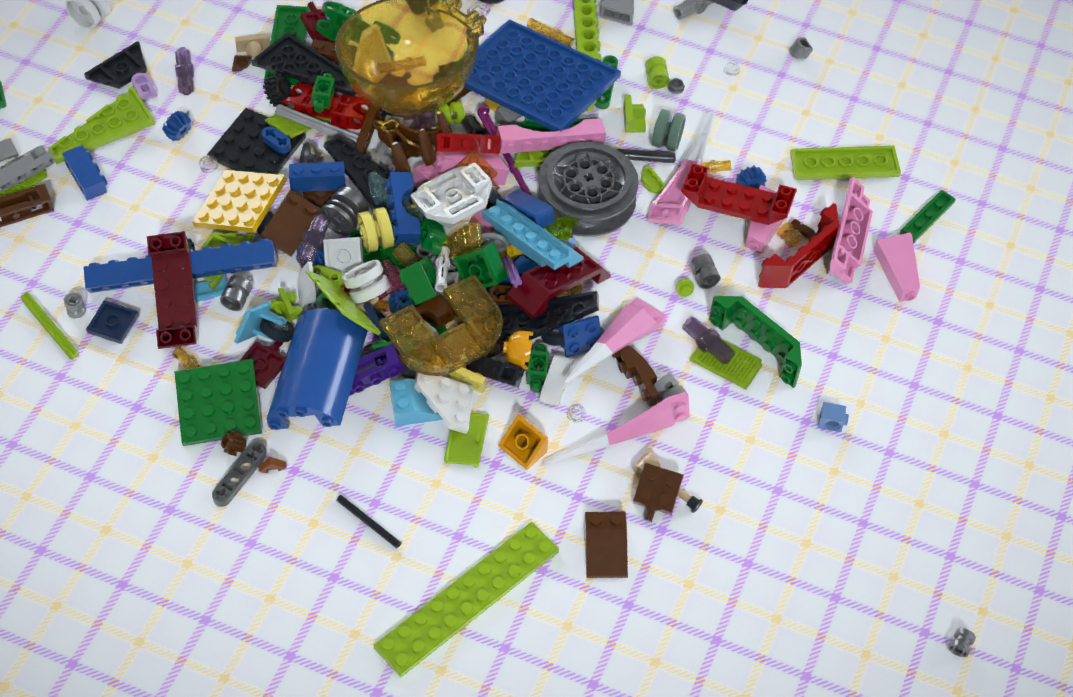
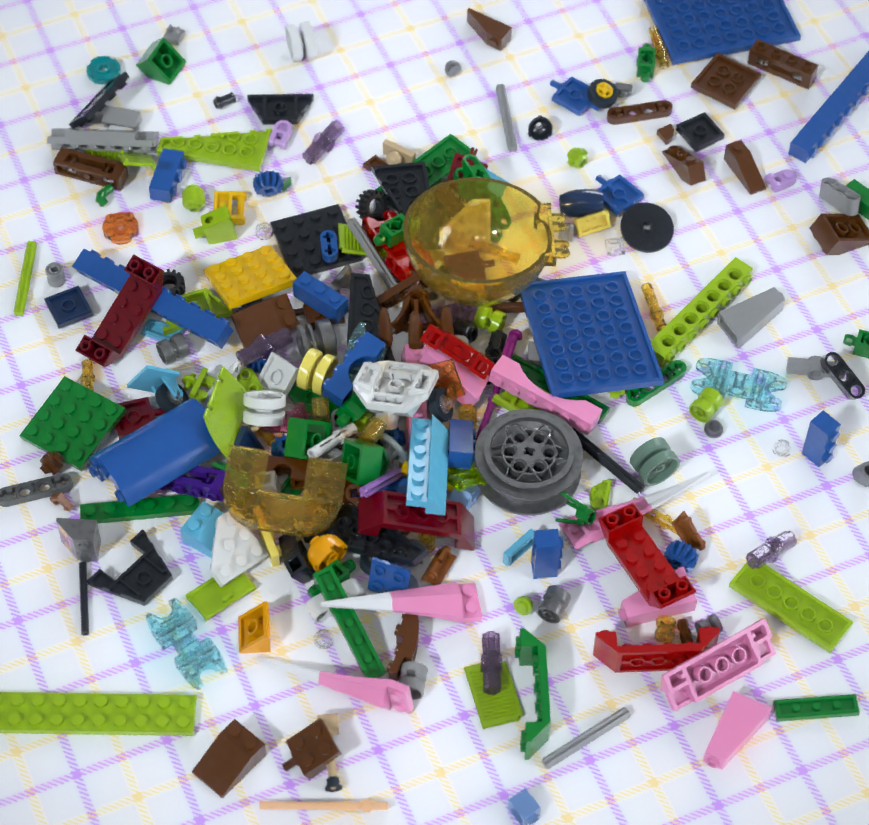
camera: 45 degrees right, 0 degrees up
lime panel [623,95,646,133] -> none
none -> flat silver slope [56,517,101,562]
none -> green plate [80,494,199,524]
none -> black wing [87,529,173,606]
none -> green arm [95,184,114,207]
none -> clear orange plate [102,212,139,245]
none -> lime door [118,150,156,170]
none -> clear light blue piece [145,598,228,690]
none -> lime head [182,184,206,212]
none -> lime torso [192,205,238,245]
none -> black pin [213,92,236,109]
none -> yellow plate [213,191,247,226]
none -> light nougat bar [259,799,389,812]
none -> green plate [313,566,387,678]
none -> dark orange hinge [421,545,457,585]
none -> clear yellow wheel [458,404,478,429]
none -> medium azure tile [503,528,534,567]
none -> blue brick [531,529,564,579]
none -> light grey axle [542,707,631,769]
none -> green plant [555,491,596,527]
none -> dark orange hinge [671,510,706,551]
none -> clear light blue piece [690,358,787,412]
none -> flat silver wheel [694,613,723,634]
none -> clear purple piece [745,531,797,569]
none -> blue brick [802,410,841,467]

